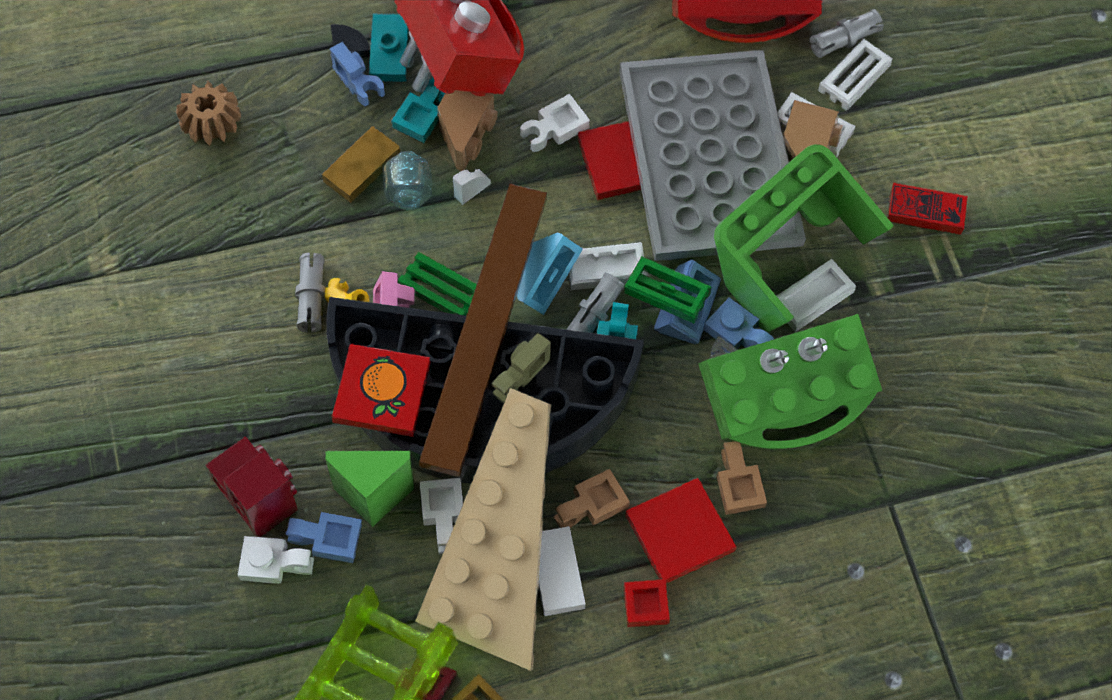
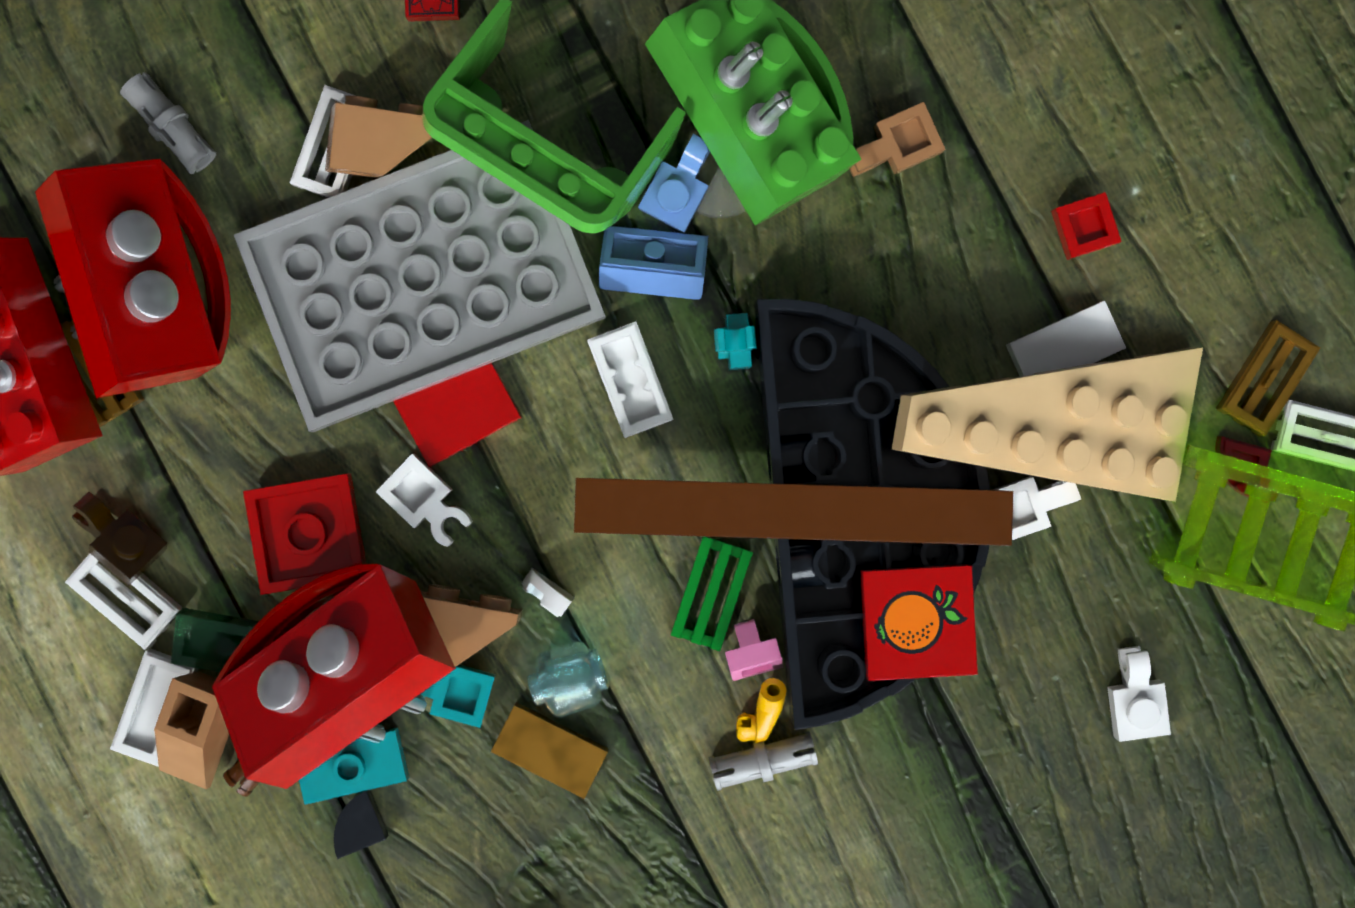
camera: 100 degrees left, 25 degrees up
dark red brick [205,436,298,537] -> none
medium blue plate [286,512,362,563] -> none
bright green slope [325,451,414,527] -> none
medium blue plate [330,42,385,106] -> none
olive plate [492,333,551,403] -> none
medium azure slope [517,232,583,315] -> none
medium nougat plate [554,469,630,528] -> none
light grey pin [566,272,625,333] -> none
green tile [624,256,712,324] -> none
red tile [625,478,736,584] -> none
white tile [777,259,856,332] -> none
white tile [818,39,892,111] -> none
none -> red plate [243,473,366,595]

